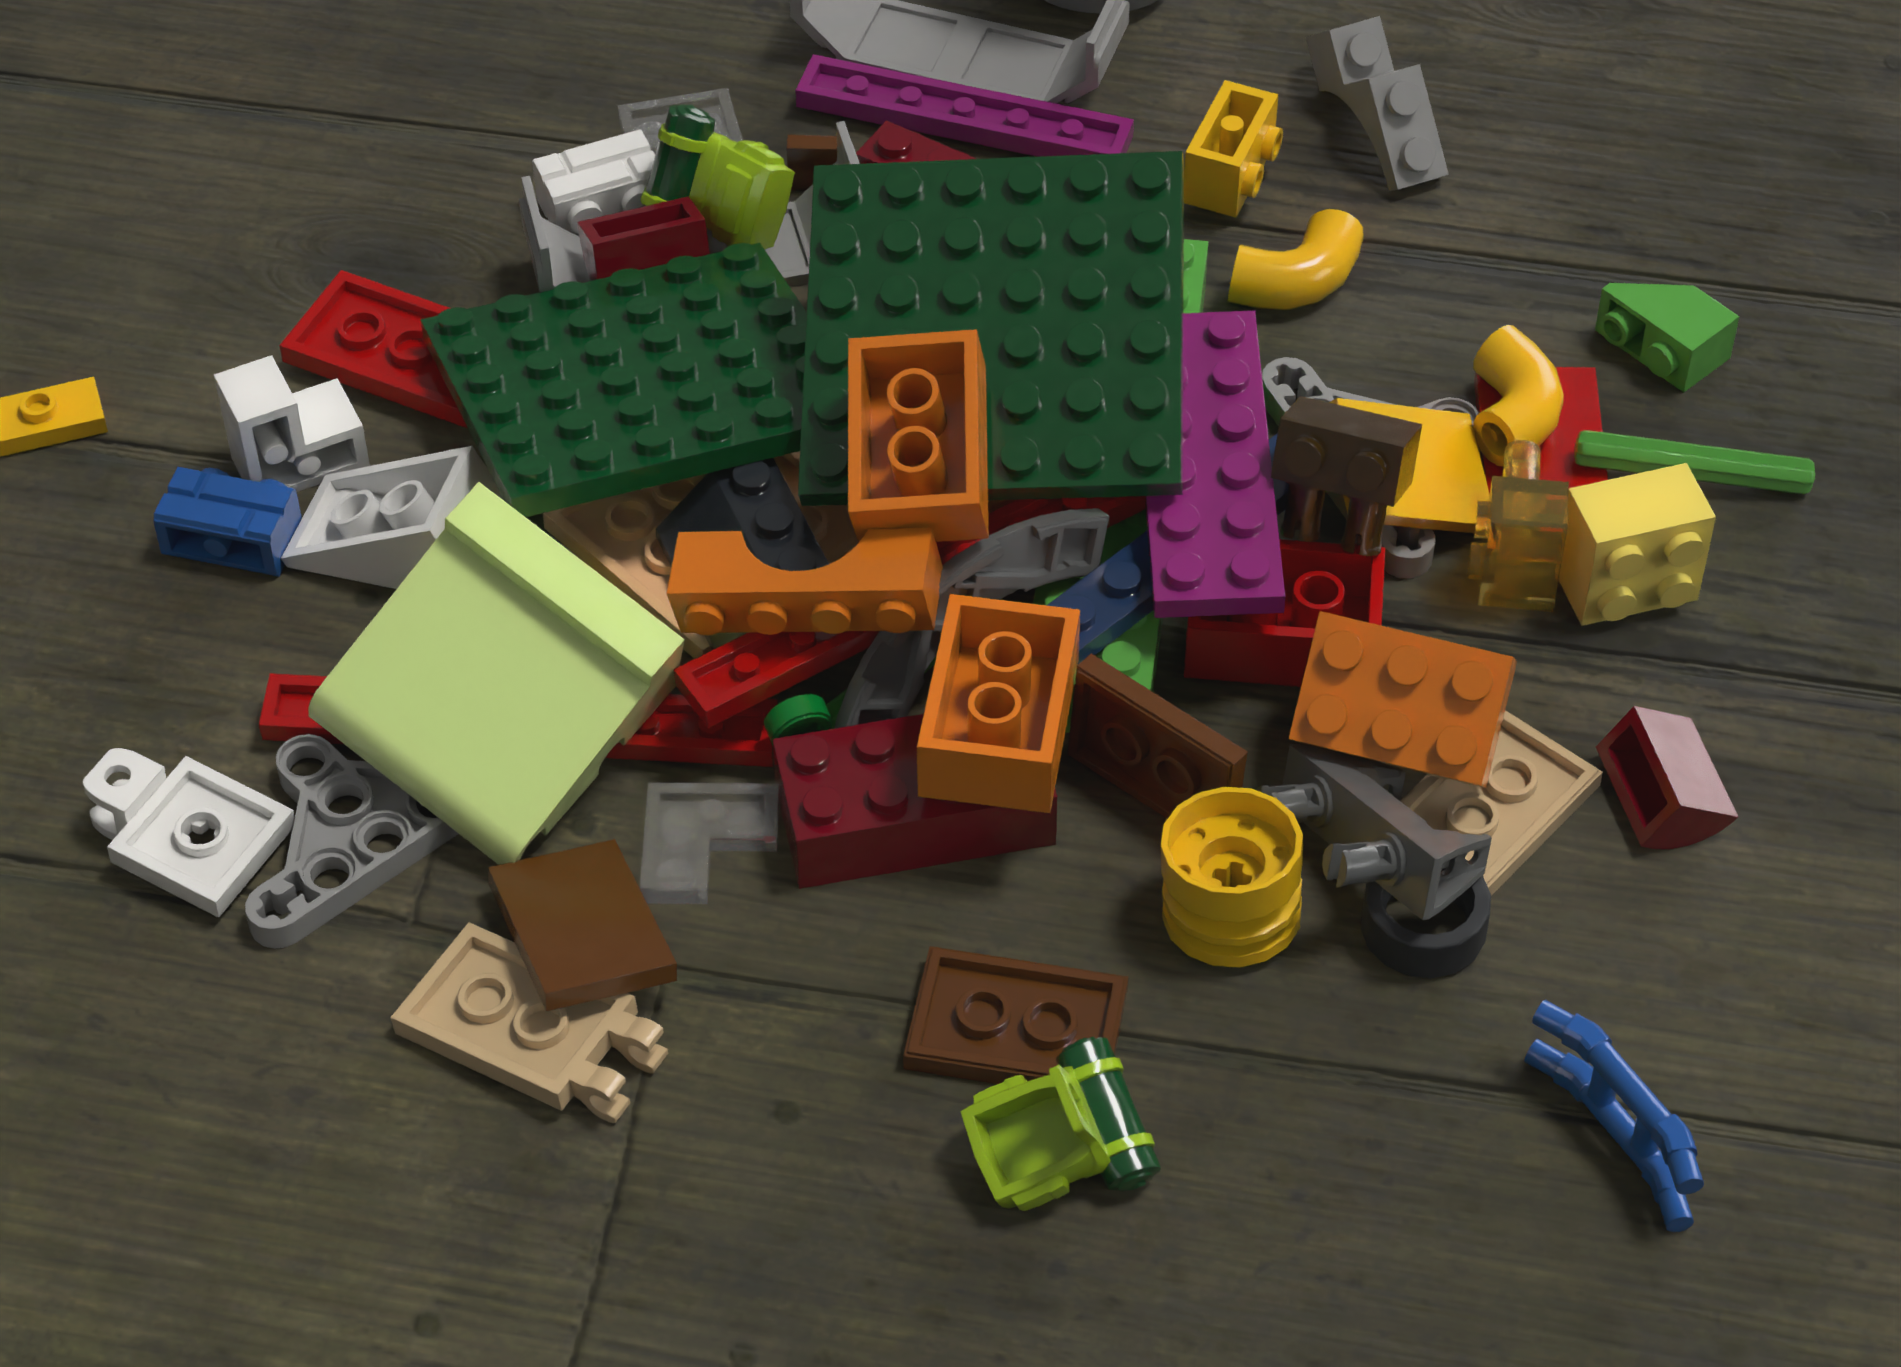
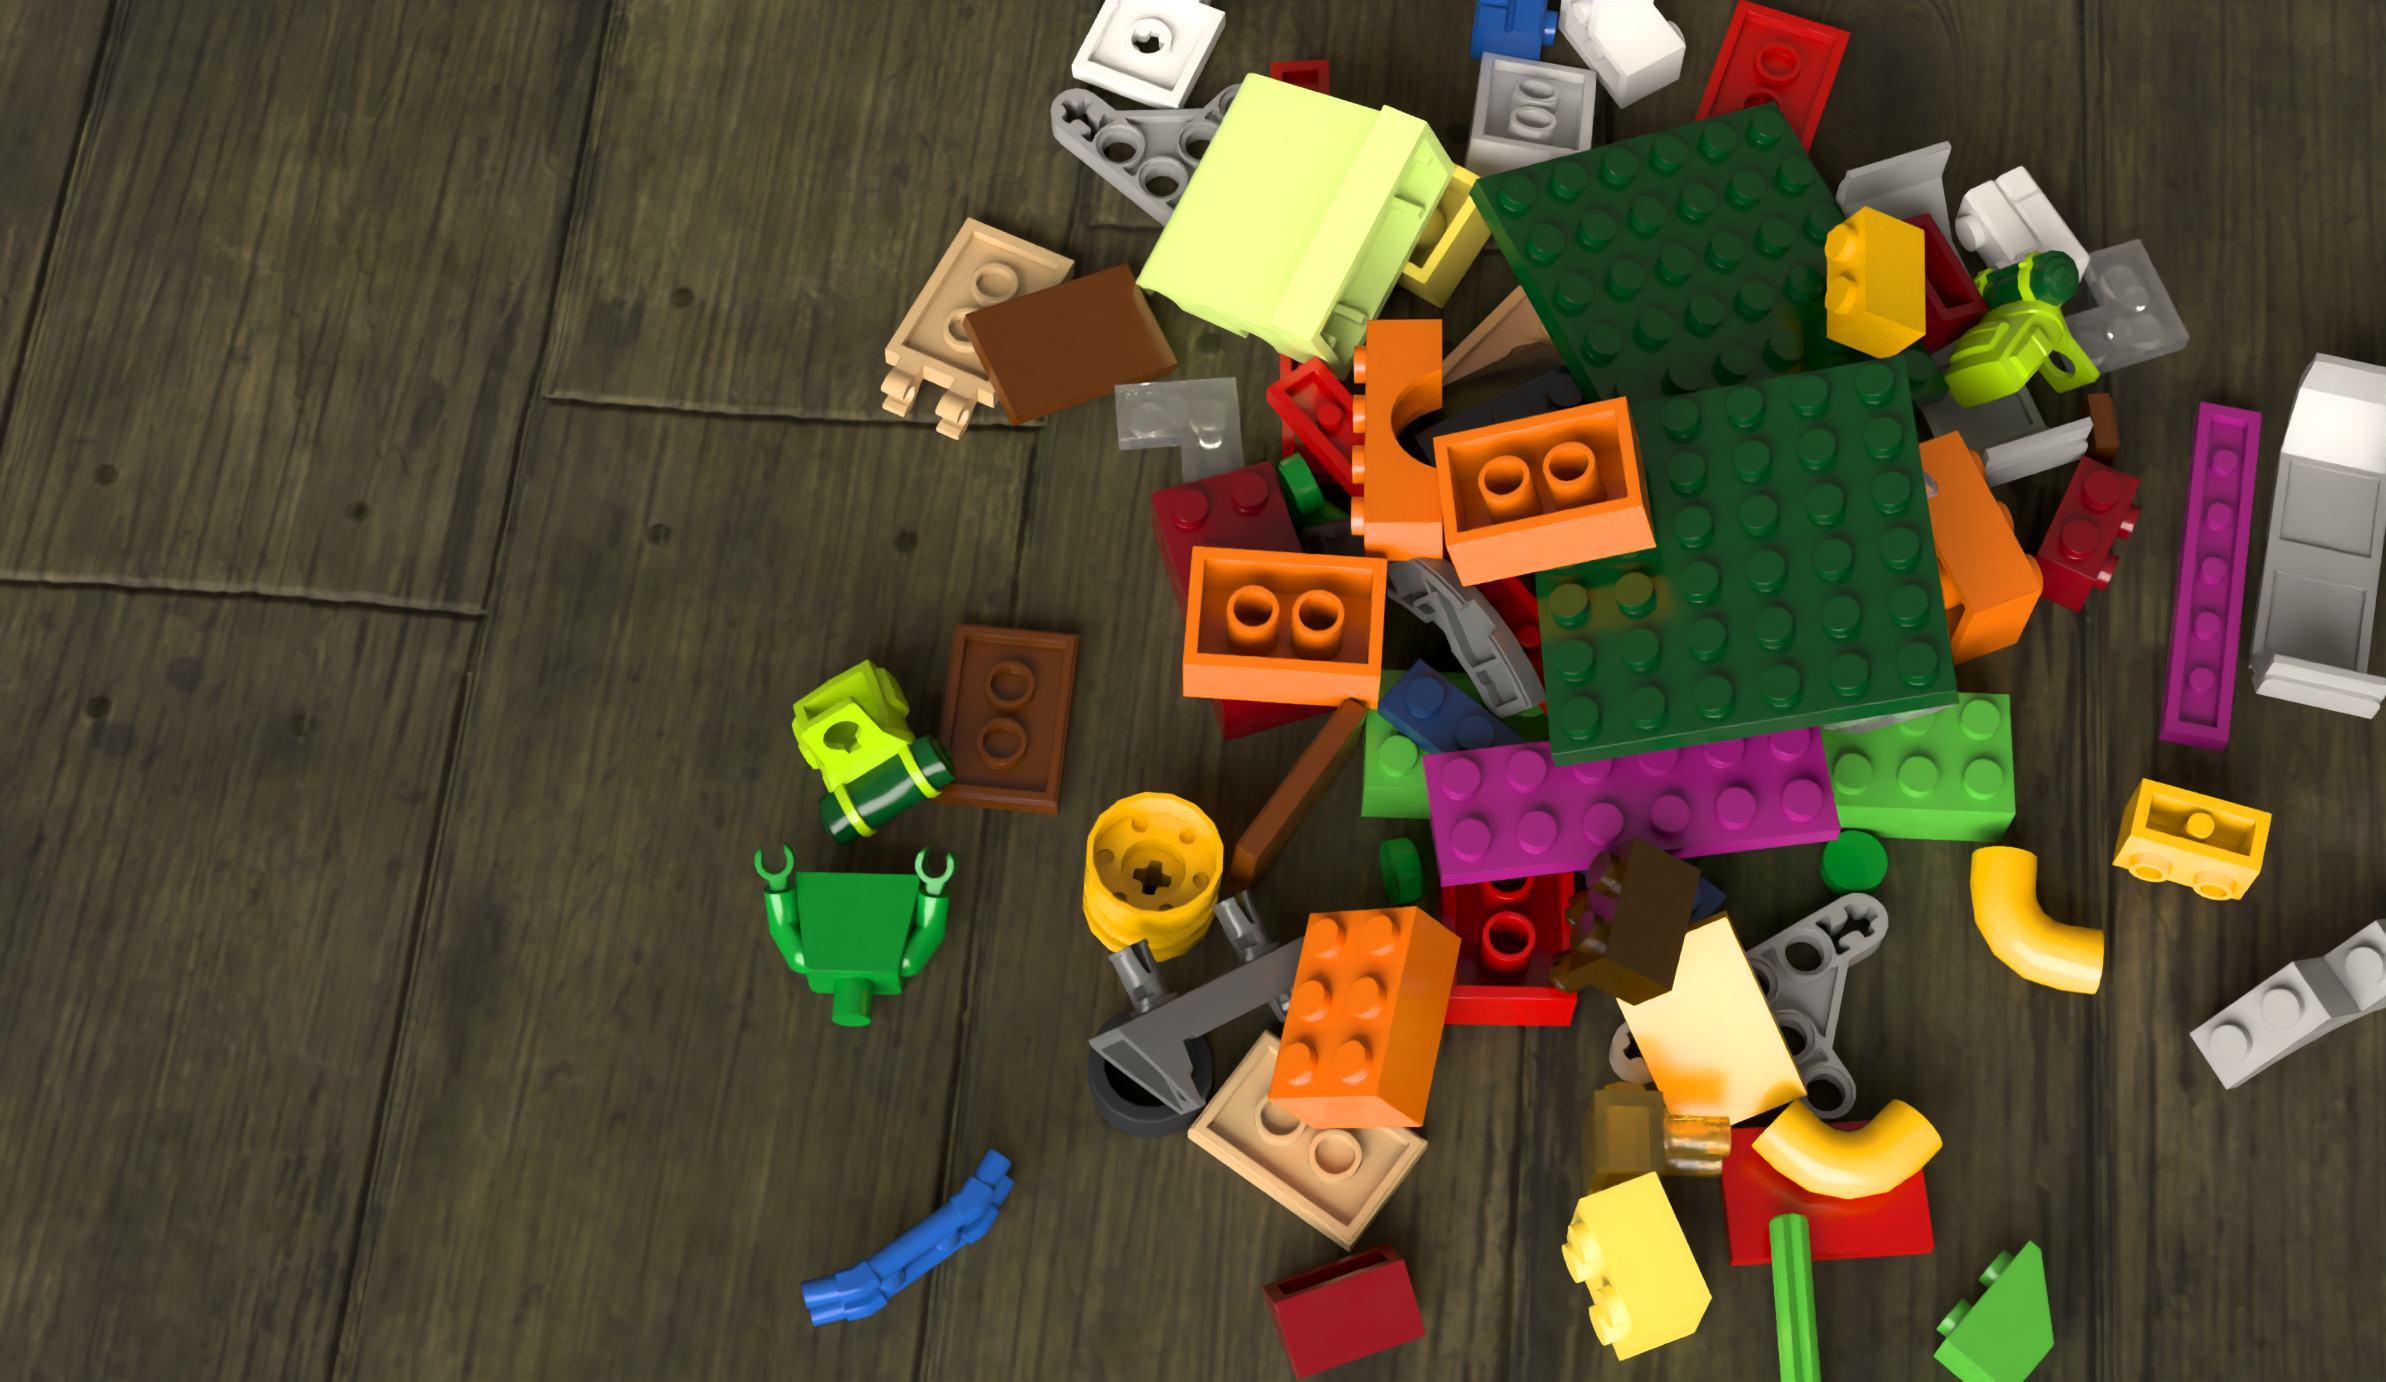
camera: 85 degrees right, 15 degrees up
none -> green torso [754,841,960,1027]
none -> green tile [1380,837,1423,905]
none -> yellow brick [1825,206,1926,359]

